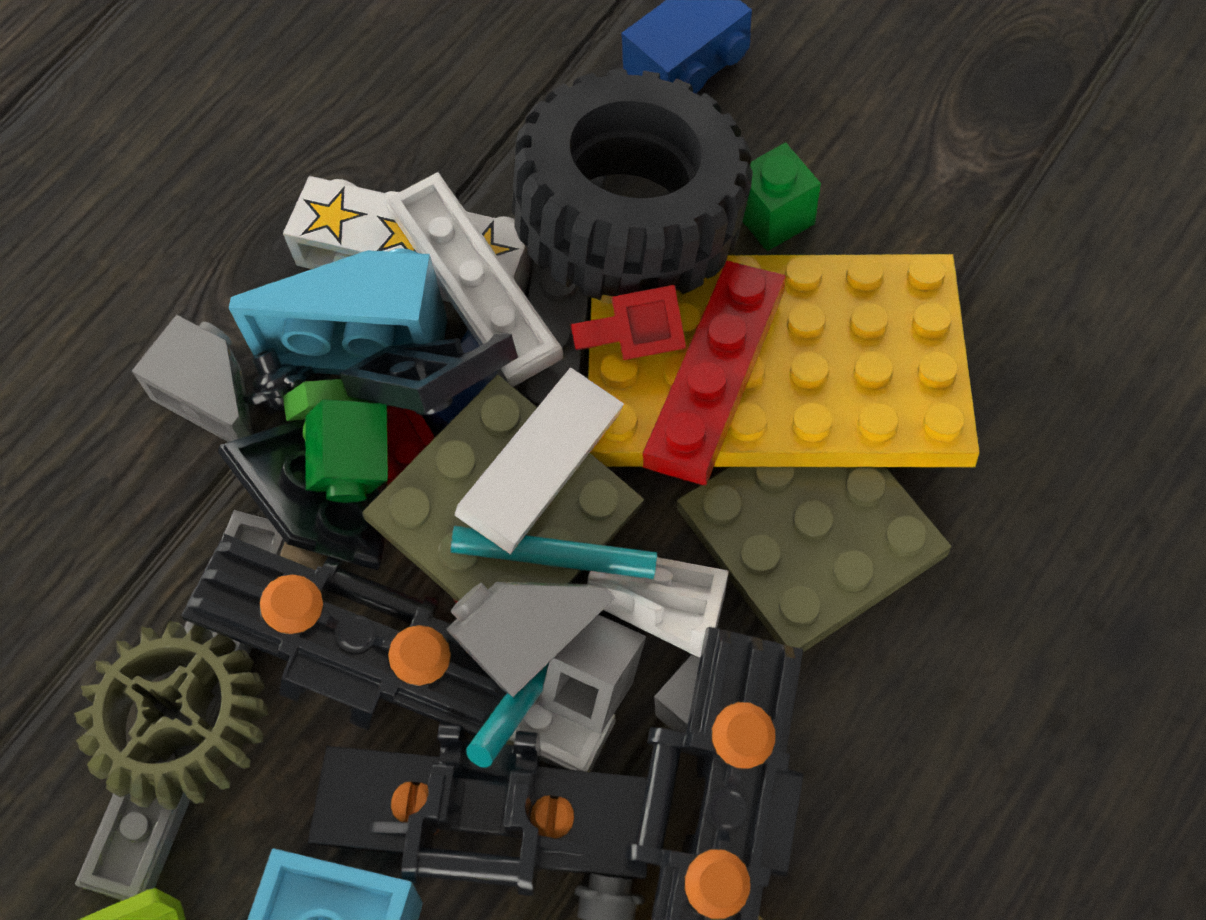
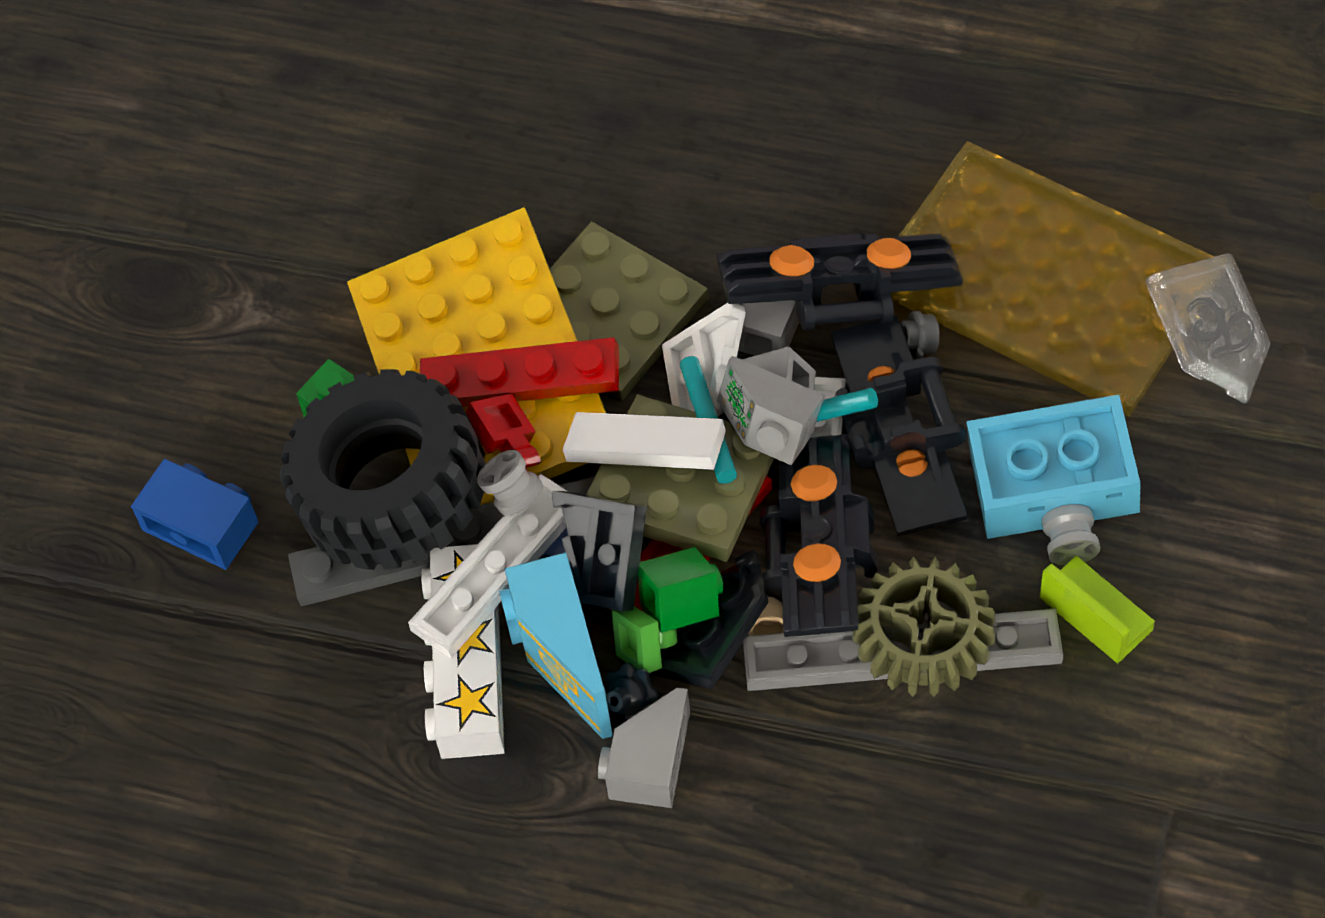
camera: 110 degrees left, 5 degrees down
none -> light grey wheel [477,450,543,516]

